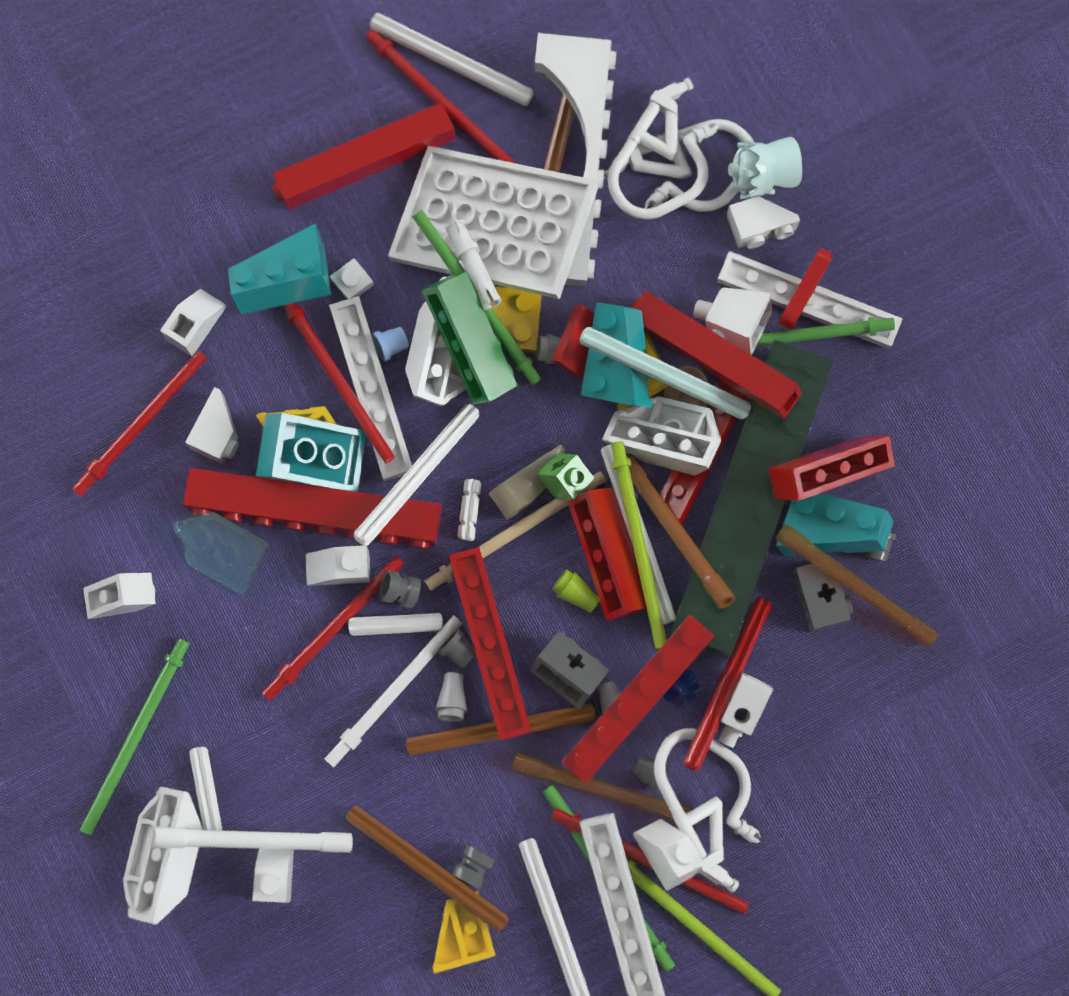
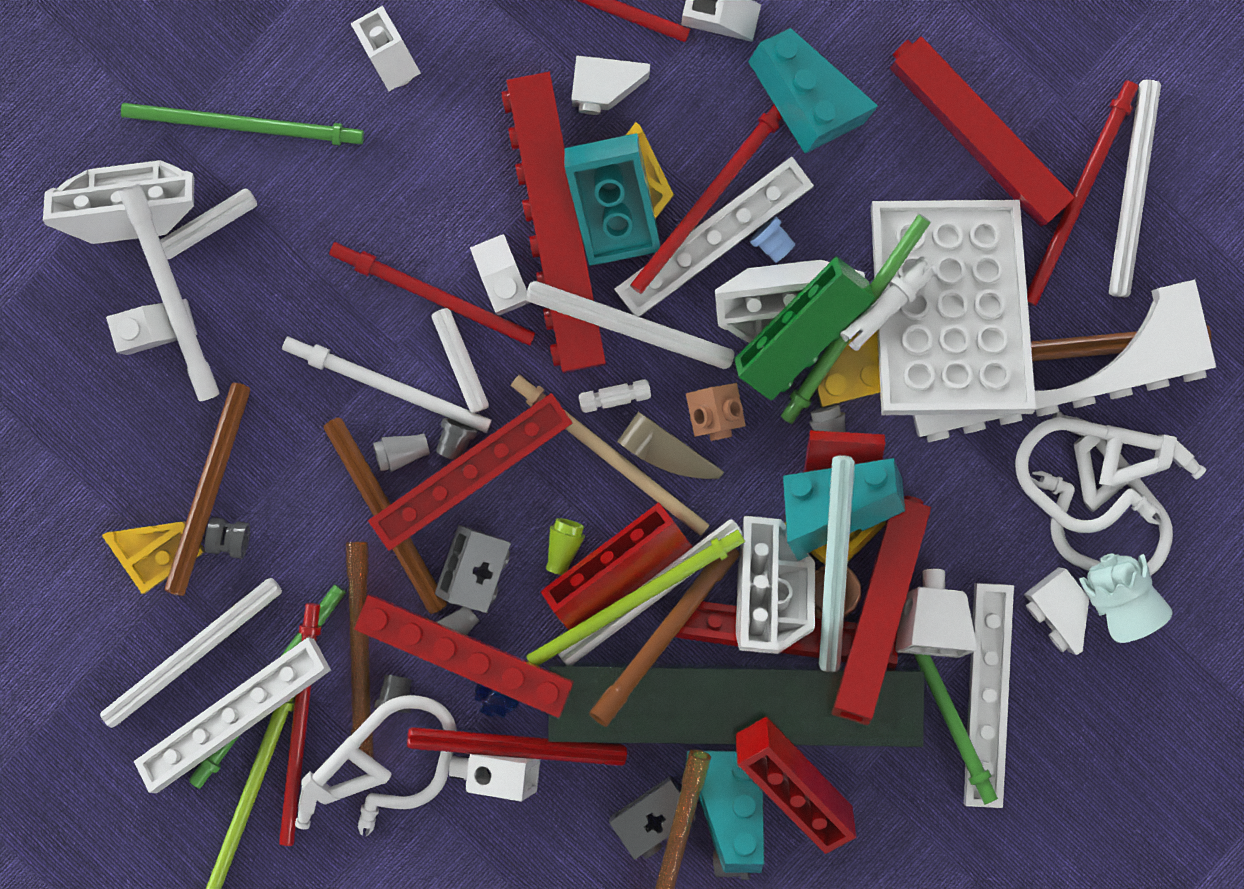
camera: 75 degrees right, 10 degrees up
clear light blue tile [172,512,268,596] -> none
white plate [330,258,374,299] -> none
dark grey wheel [379,570,421,609] -> none
bright green brick [537,453,594,500] -> none
white slope [633,819,705,891] -> none
red beam [777,247,834,331] -> none
none -> nougat brick [686,383,746,441]

